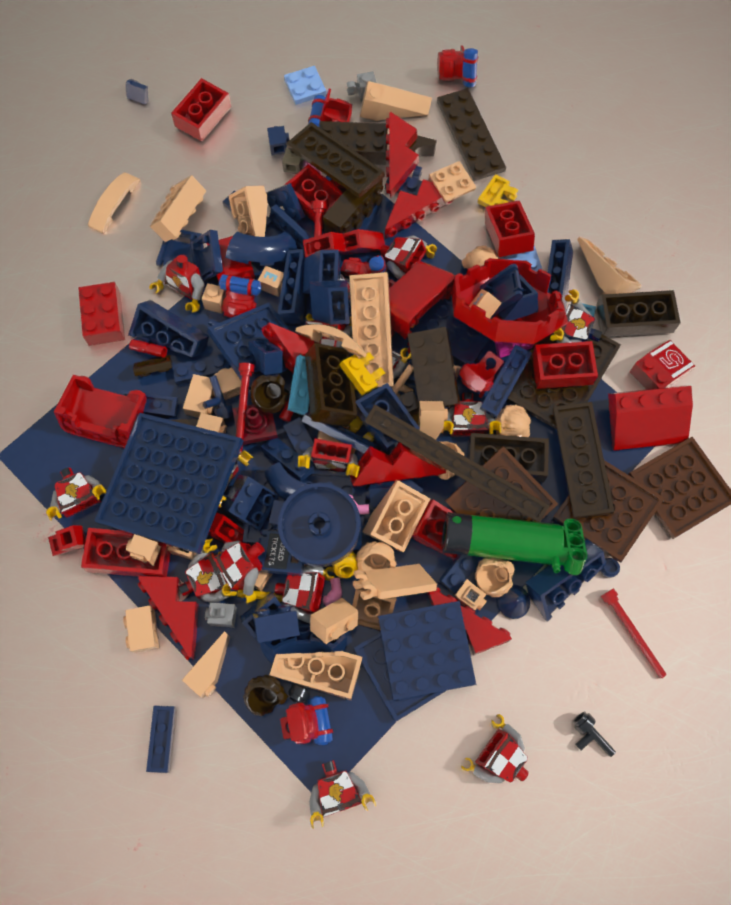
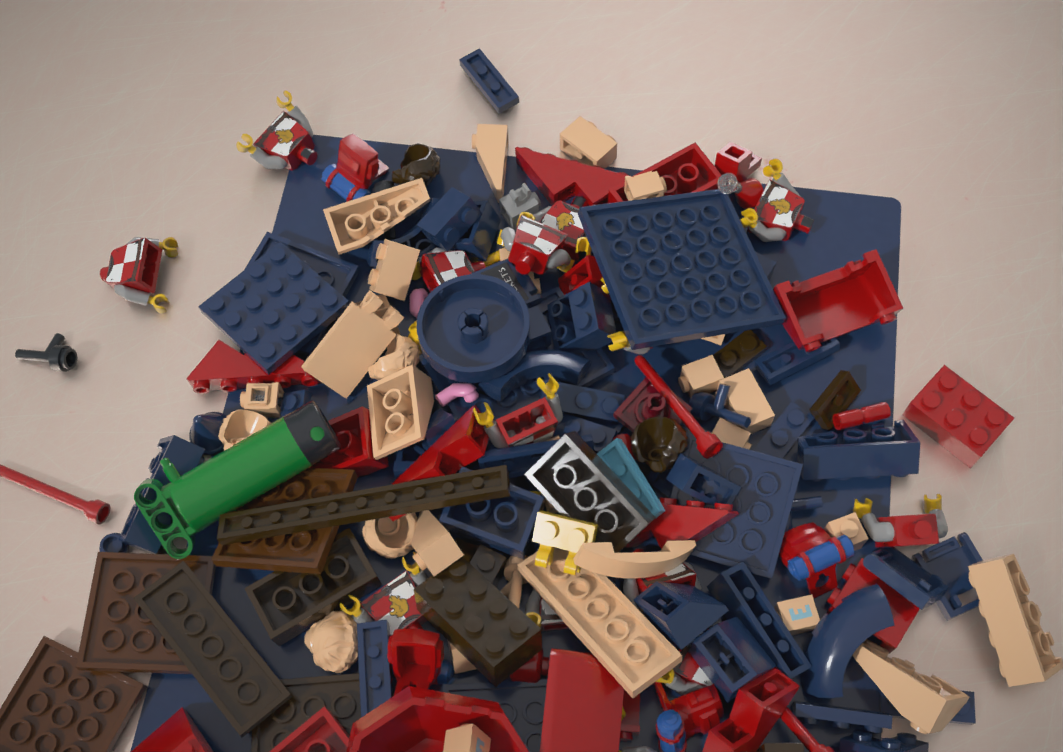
camera: 150 degrees right, 5 degrees down
none -> red piece [717,173,763,209]

